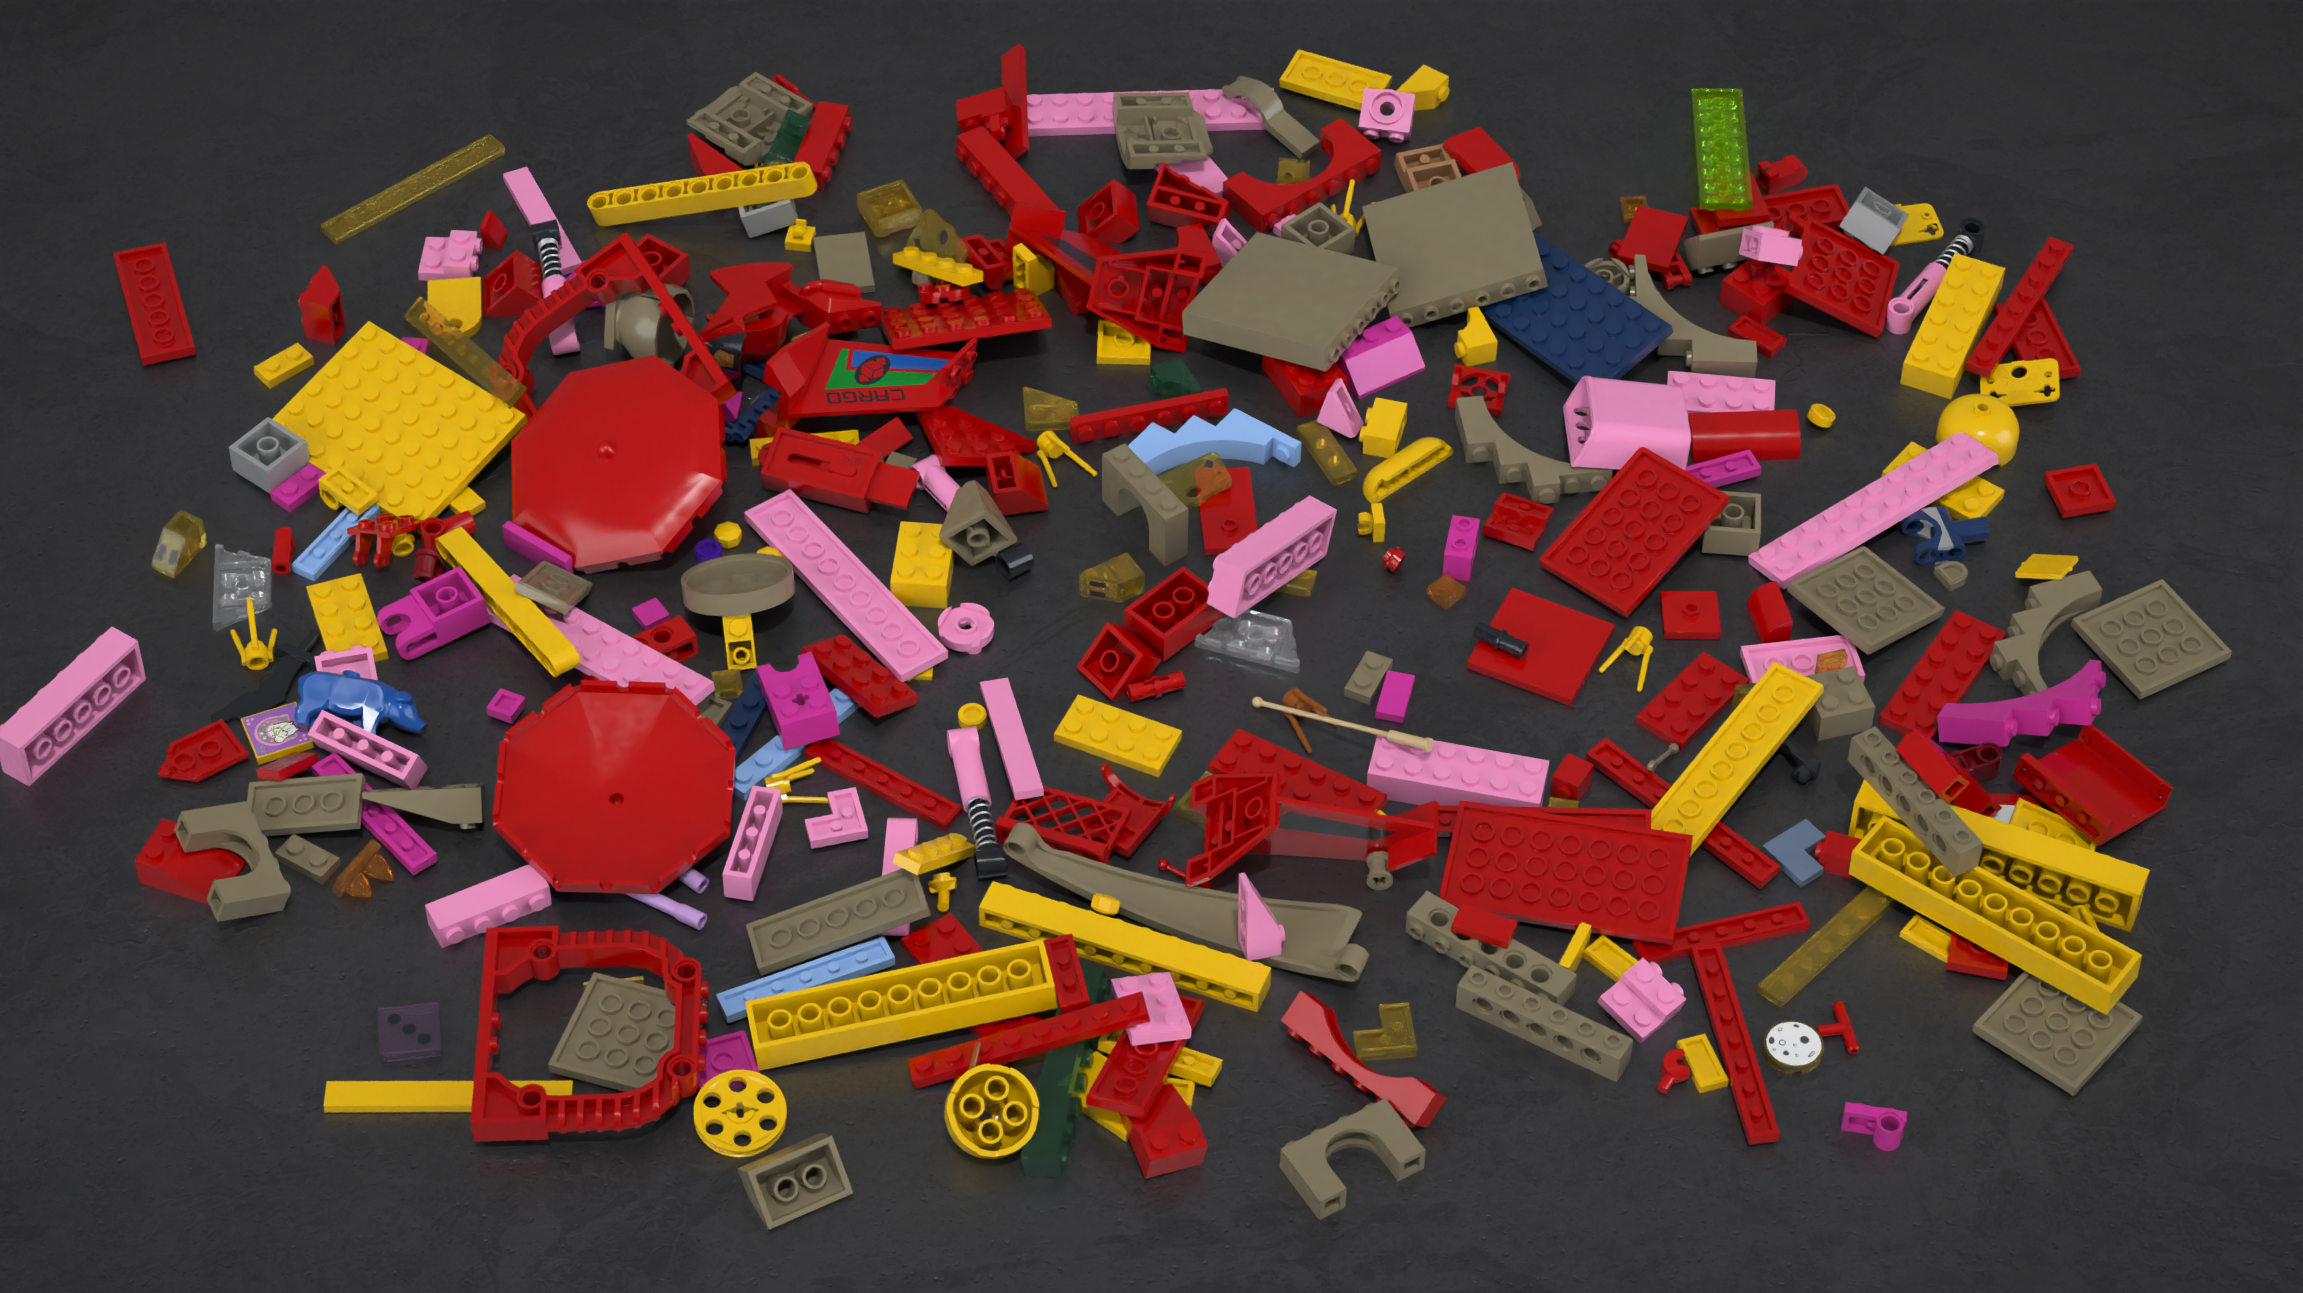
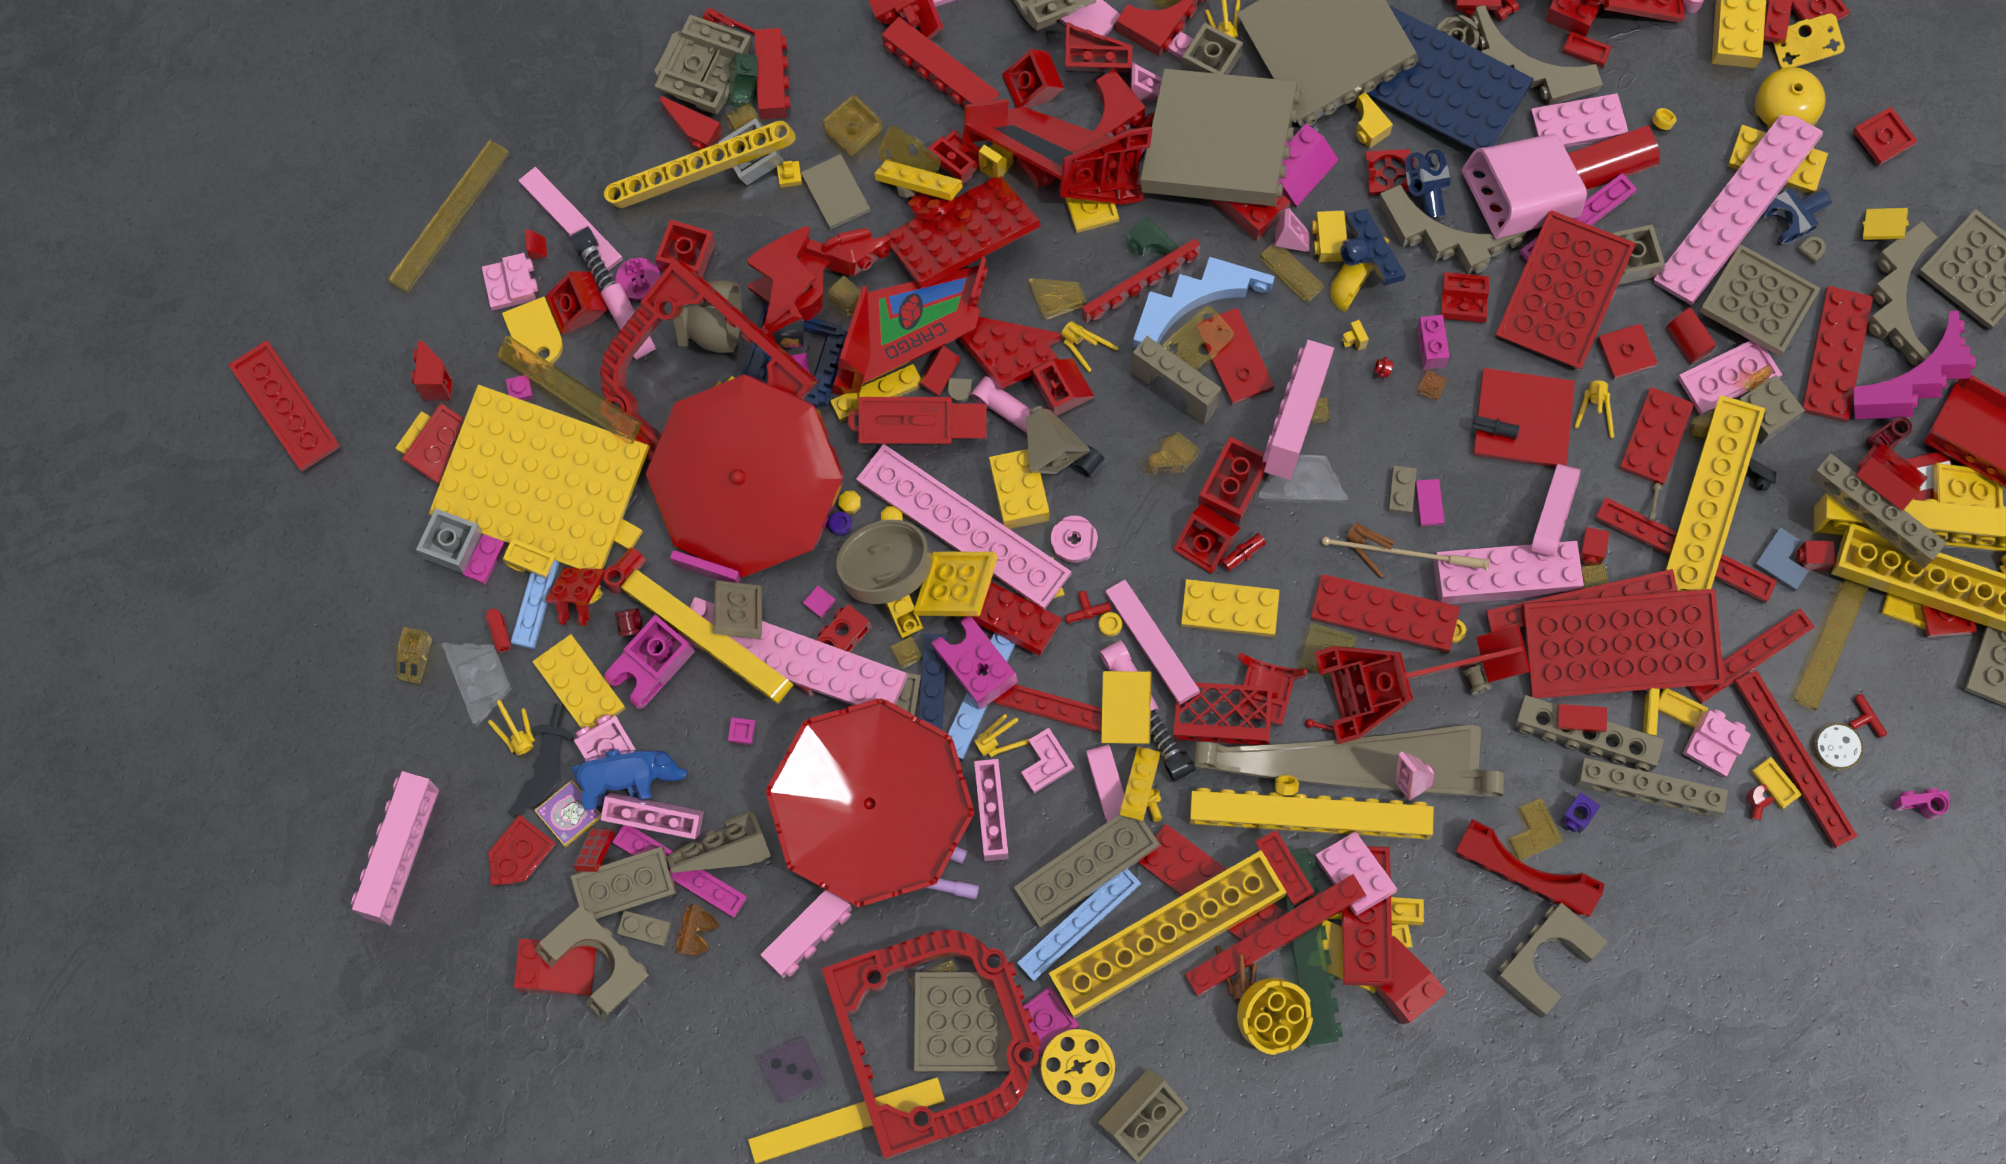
camera: 15 degrees left, 25 degrees up
none -> red tile [401,403,465,485]
none -> yellow plate [914,552,998,616]
none -> red piece [1065,590,1112,624]
none -> yellow tile [1102,671,1151,744]
none -> dark blue plate [1340,209,1406,285]
none -> dark blue connector [1405,149,1450,218]
none -> bright pink beam [1531,464,1581,557]
none -> dark purple brick [1560,792,1601,834]

